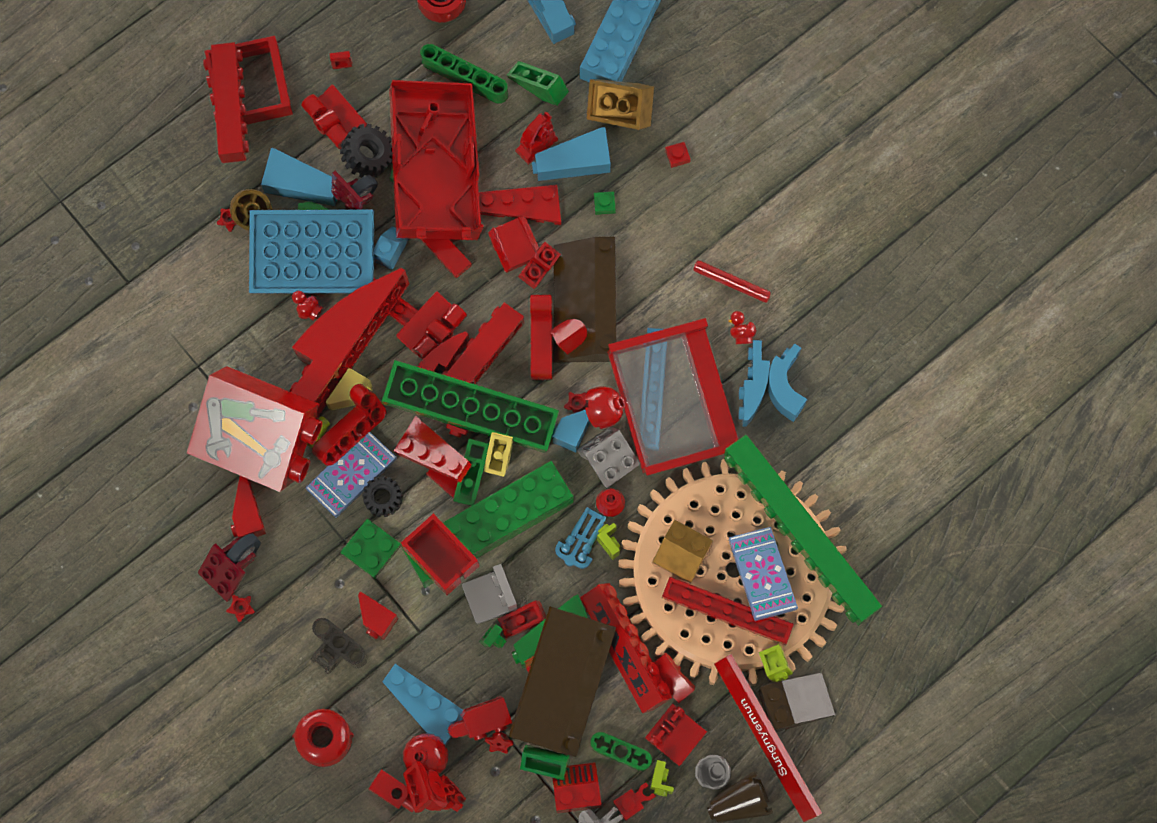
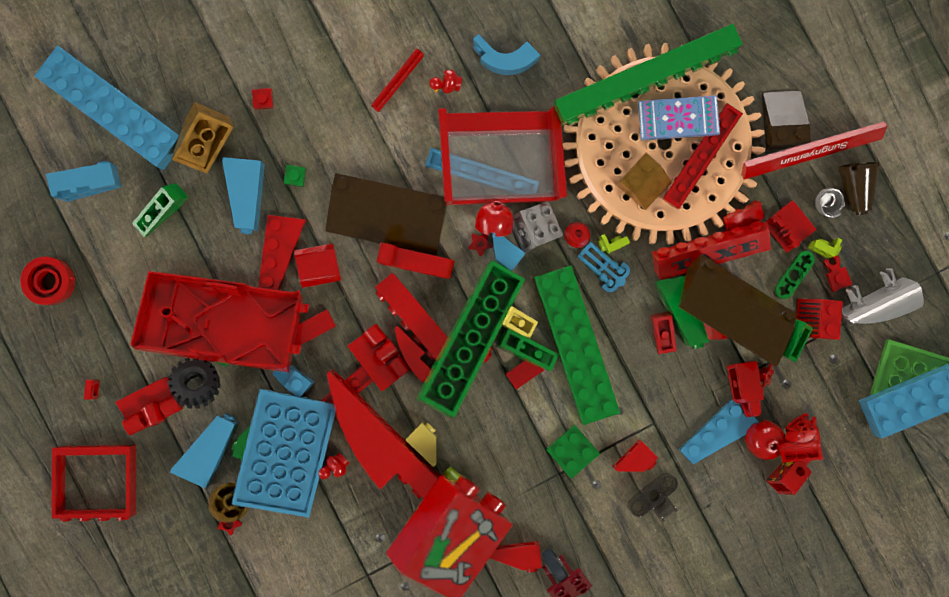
camera: 80 degrees left, 15 degrees up
red brick [211,42,249,163] -> none
red plate [226,595,255,622] -> none
red piece [292,709,354,767] -> none
medium blue tile [306,432,397,518] -> none
red beam [312,384,386,466] -> none
dark red plate [331,170,378,210] -> none
black tyre [362,476,402,517] -> none
wing [393,416,471,483] -> none
red piece [401,513,479,595] -> none
green beam [420,44,508,104] -> none
light grey bracket [462,564,517,624] -> none
green tile [479,624,507,648] -> none
red piece [515,112,558,165] -> none
red slope [518,242,561,289] -> none
red brick [551,319,587,355] -> none
dark azure slope [739,340,770,427] -> none
lime bracket [759,644,793,682] -> none

